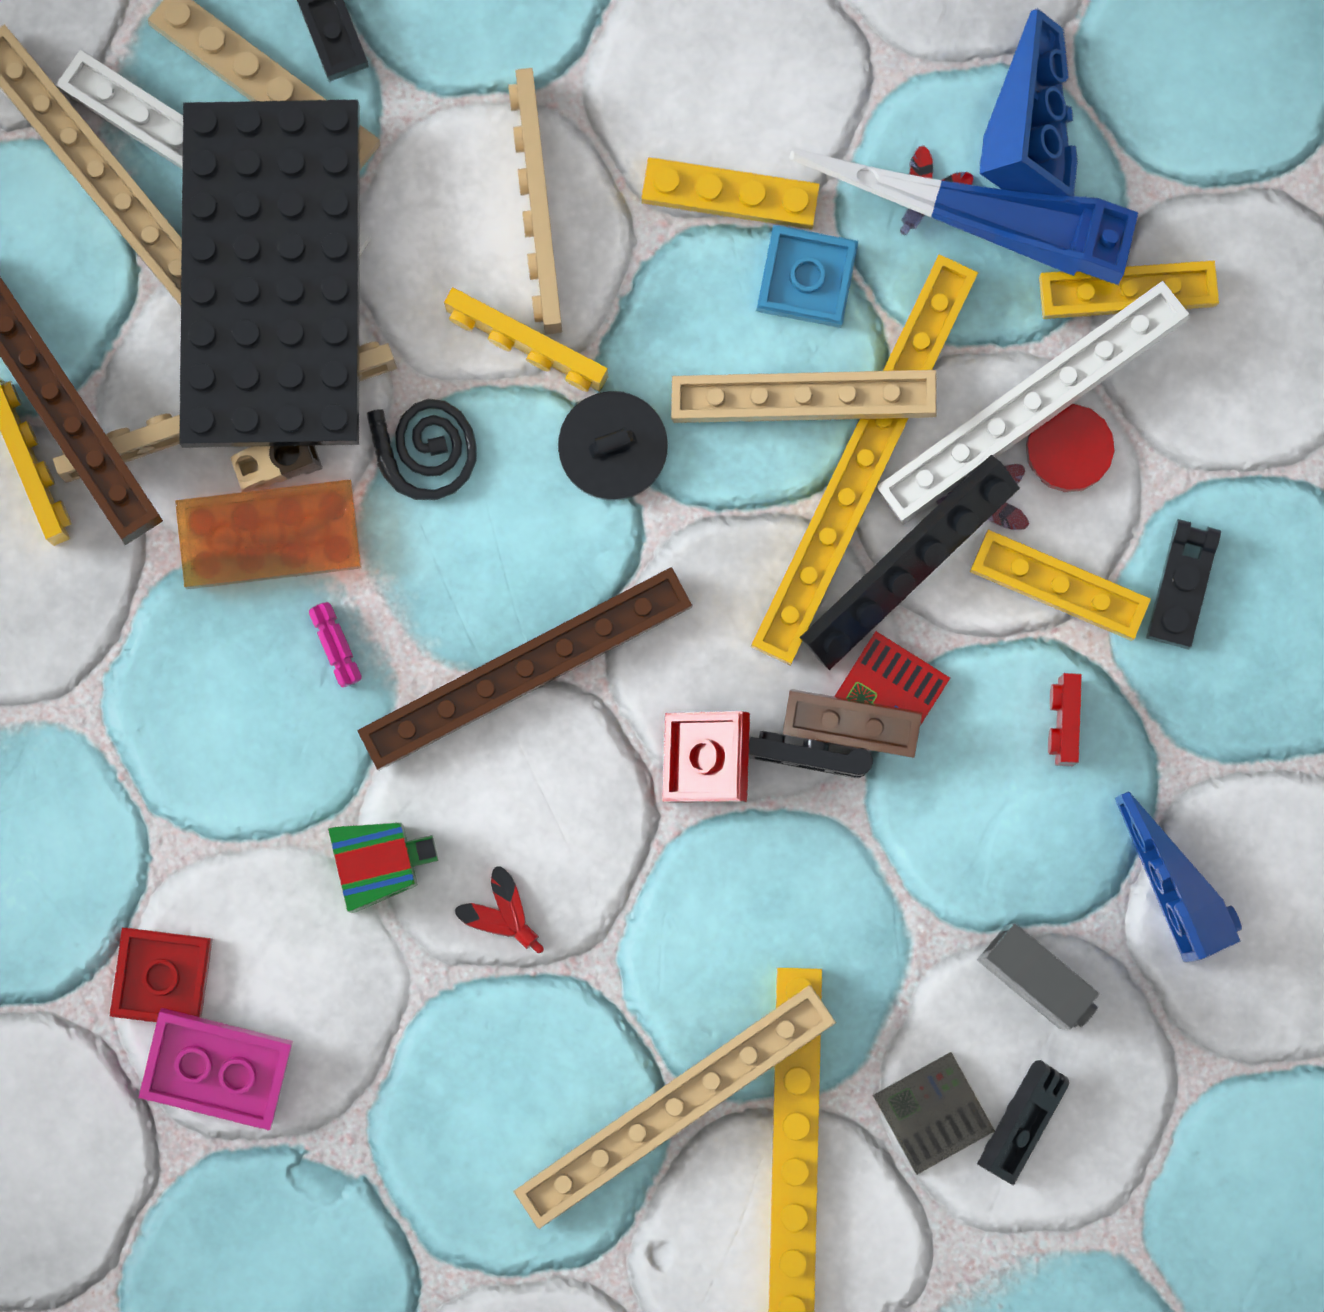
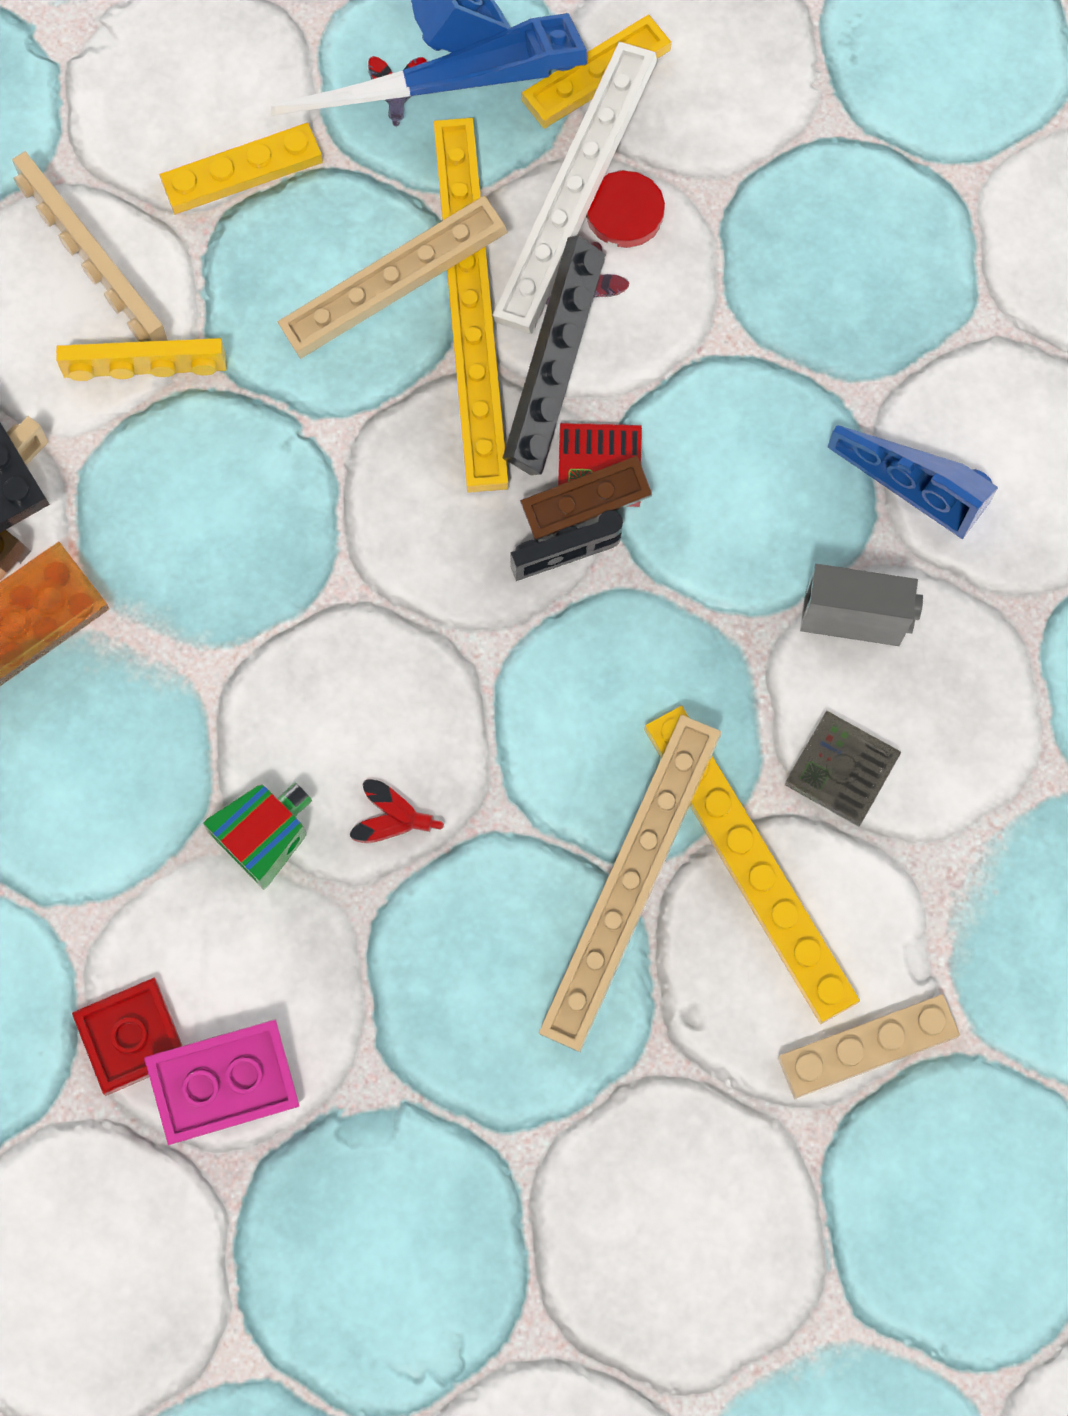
camera: 30 degrees left, 10 degrees down
dark pink axle [309,602,362,687] -> none
reddish brown plate [357,567,692,771] -> none
black piece [366,399,477,500] -> none
black shield [558,391,668,501] -> none
tile [662,711,750,803] -> none
dark azure tile [756,224,859,328] -> none
yellow plate [970,529,1151,641] -> none
black hinge [977,1060,1069,1186] -> none
red plate [1048,673,1082,767] -> none
black plate [1146,519,1221,649] -> none

